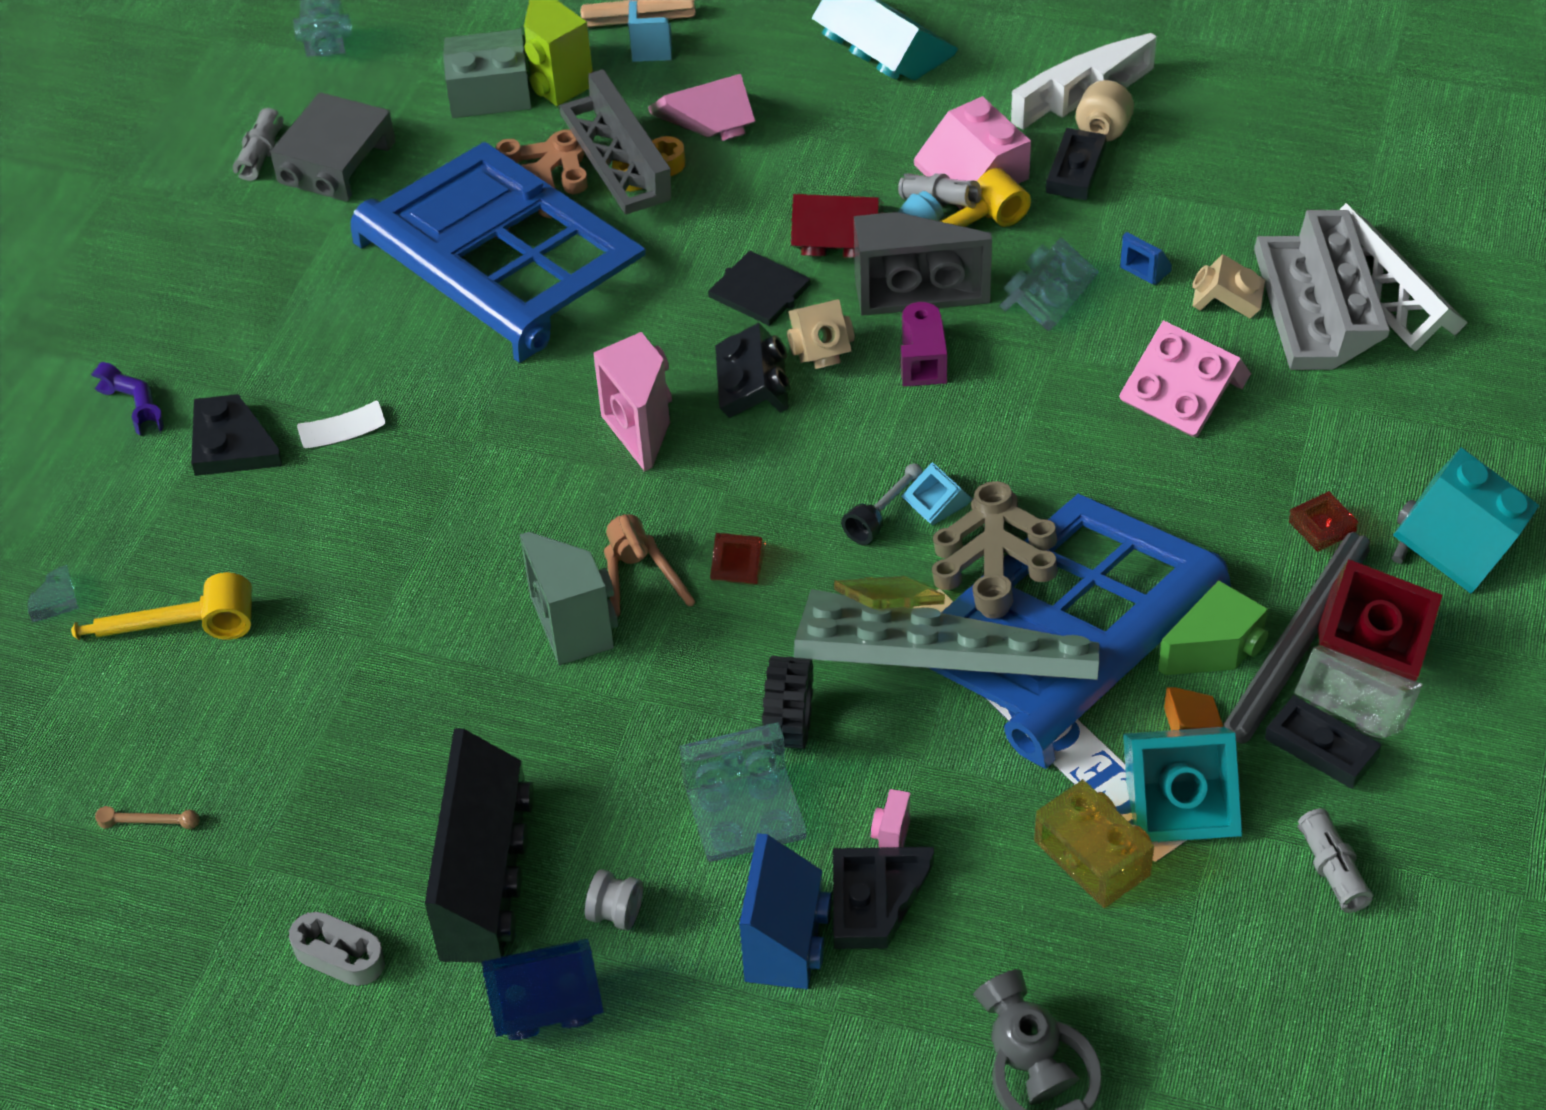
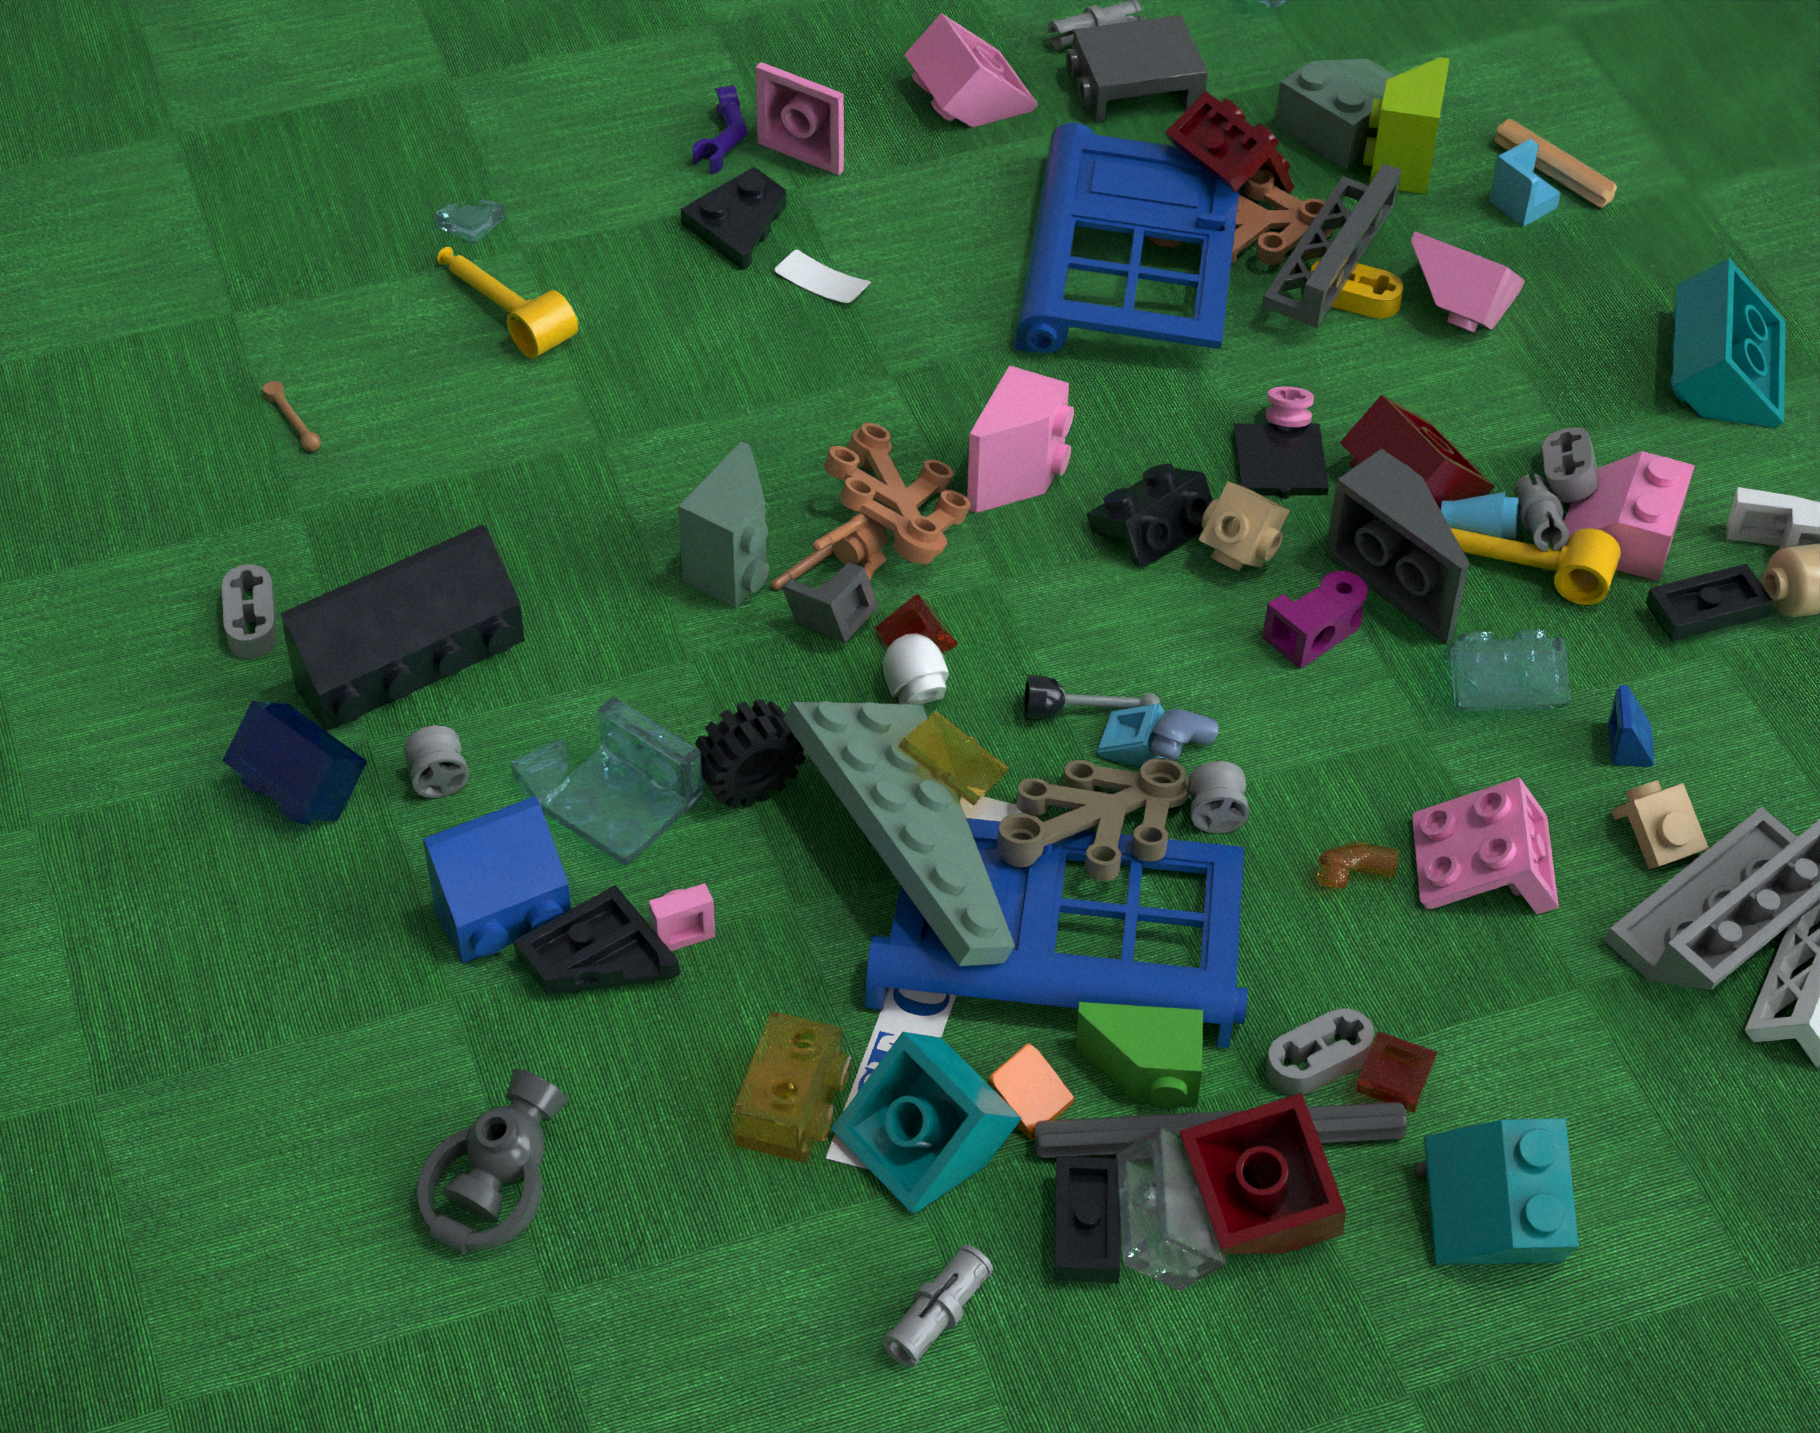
camera: 50 degrees right, 0 degrees up
none -> clear light blue tile [510,738,569,810]
none -> bright pink slope [756,62,844,175]
none -> dark grey panel [782,562,879,643]
none -> nougat plant [823,423,971,564]
none -> white piece [882,633,949,704]
none -> bright pink slope [904,13,1039,128]
none -> sand blue arm [1151,709,1218,760]
none -> dark red bracket [1165,91,1295,194]
none -> light grey wheel [1188,761,1249,833]
none -> bright pink bush [1265,386,1314,427]
none -> light grey beam [1266,1008,1374,1096]
none -> clear orange arm [1317,842,1399,889]
none -> light grey beam [1542,427,1599,502]

